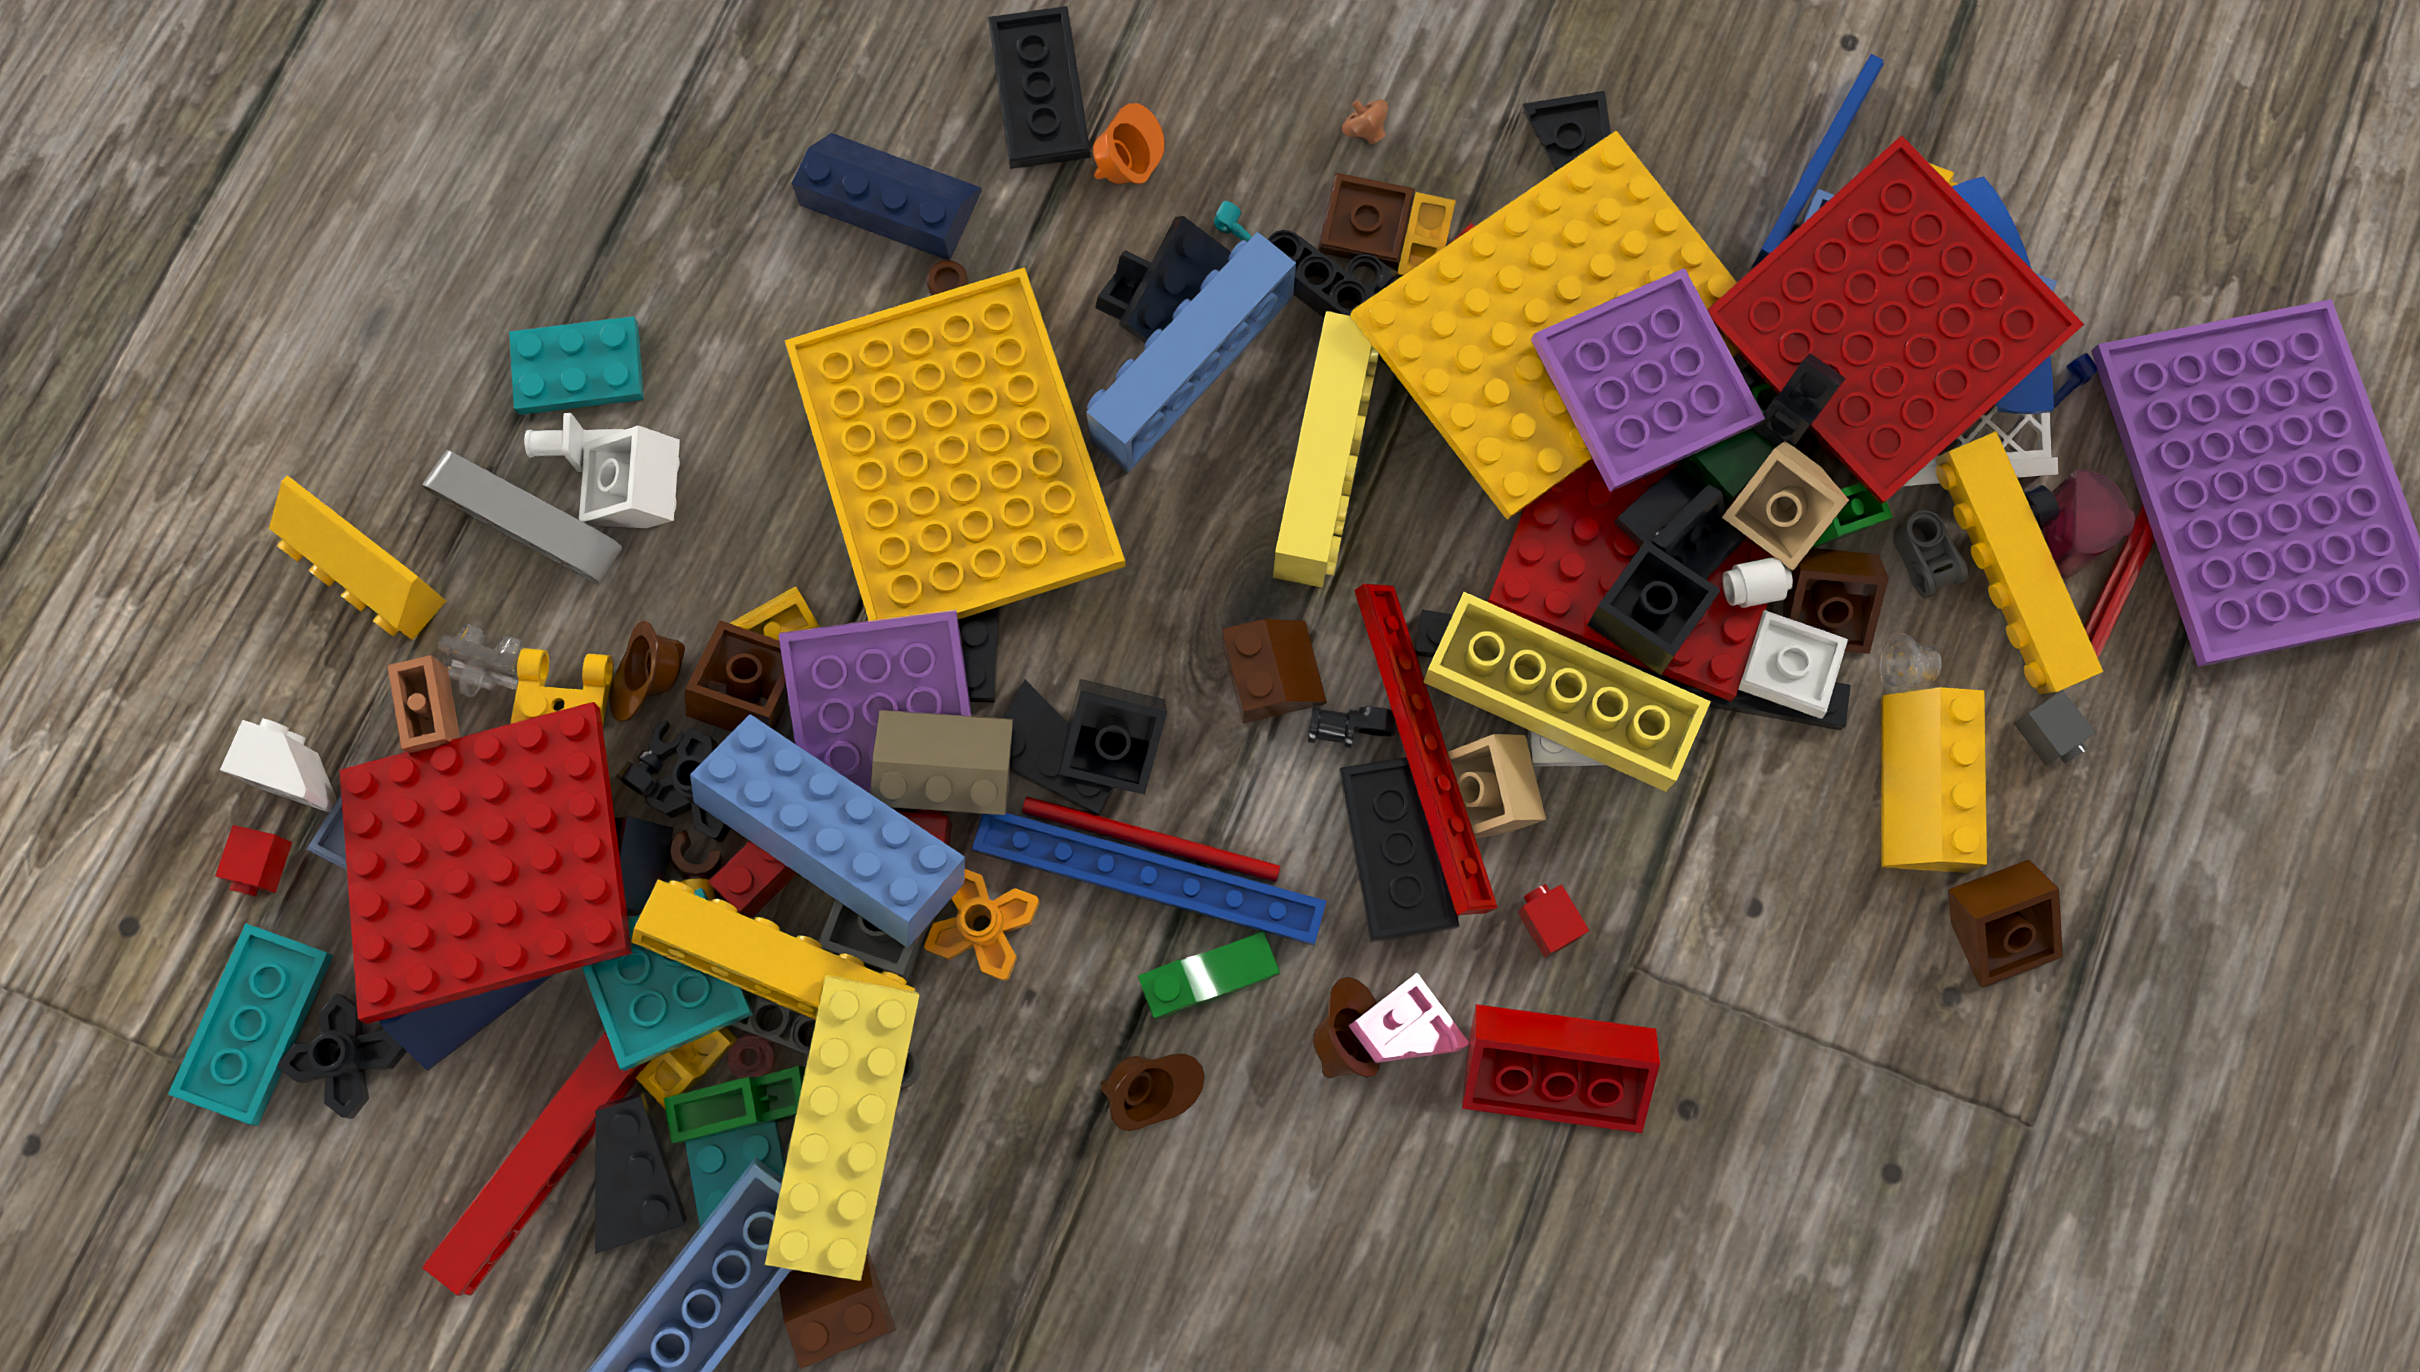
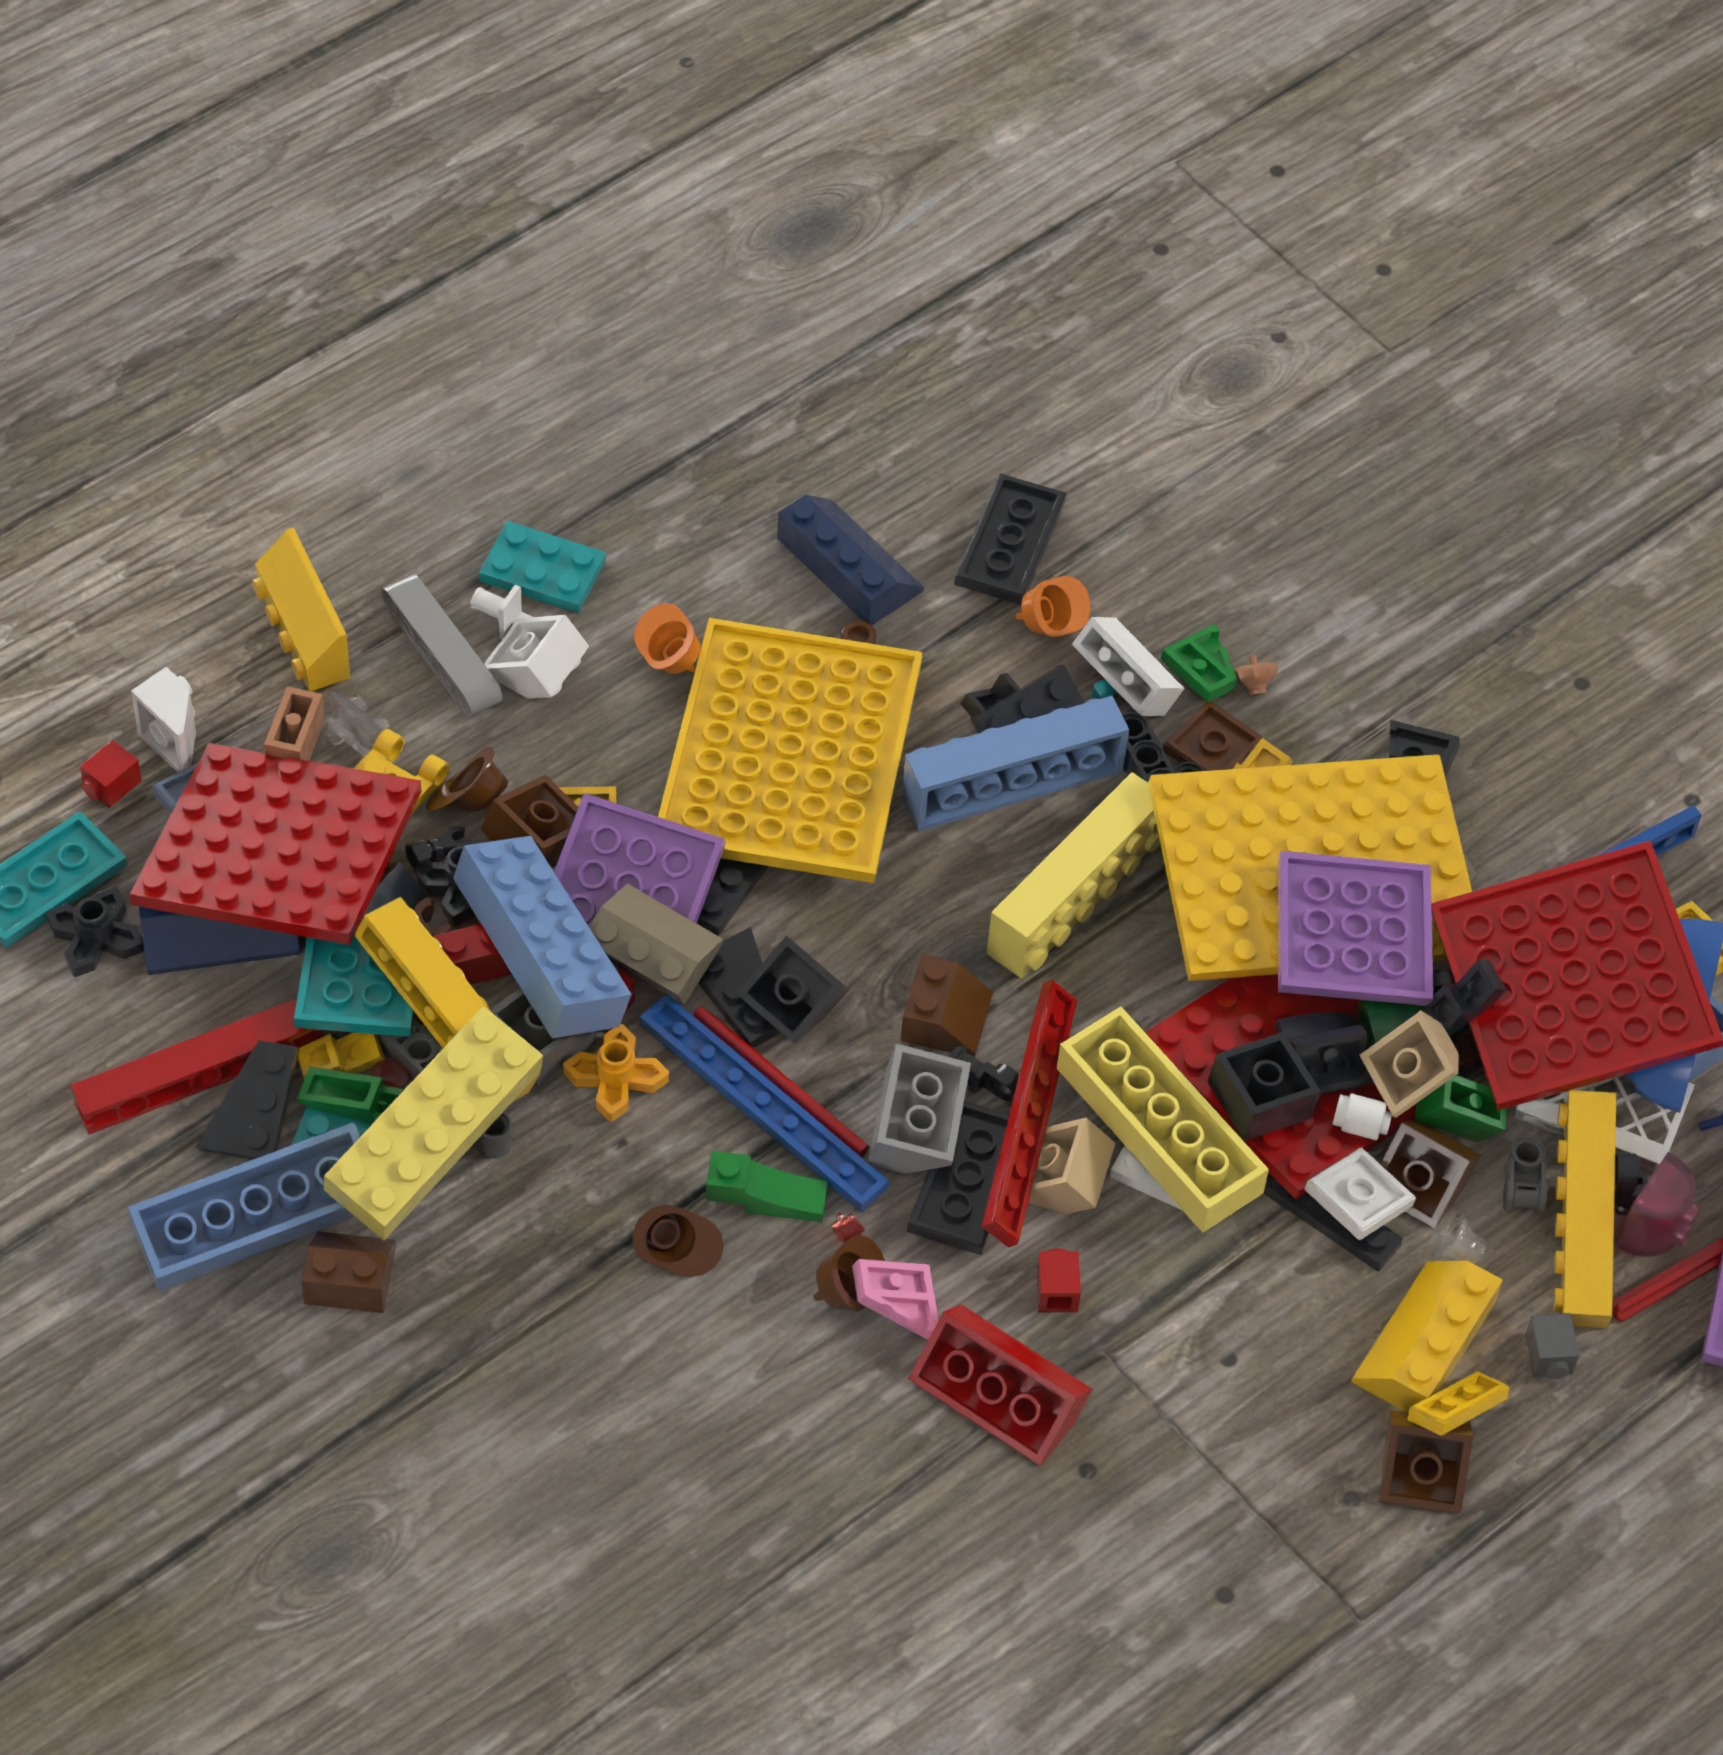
camera: 25 degrees right, 20 degrees down
none -> orange piece [634,603,701,674]
none -> clear red plate [830,1212,865,1244]
none -> light grey slope [868,1044,971,1174]
none -> white brick [1072,617,1185,716]
none -> green wing [1161,624,1237,703]
none -> yellow tile [1408,1371,1510,1436]

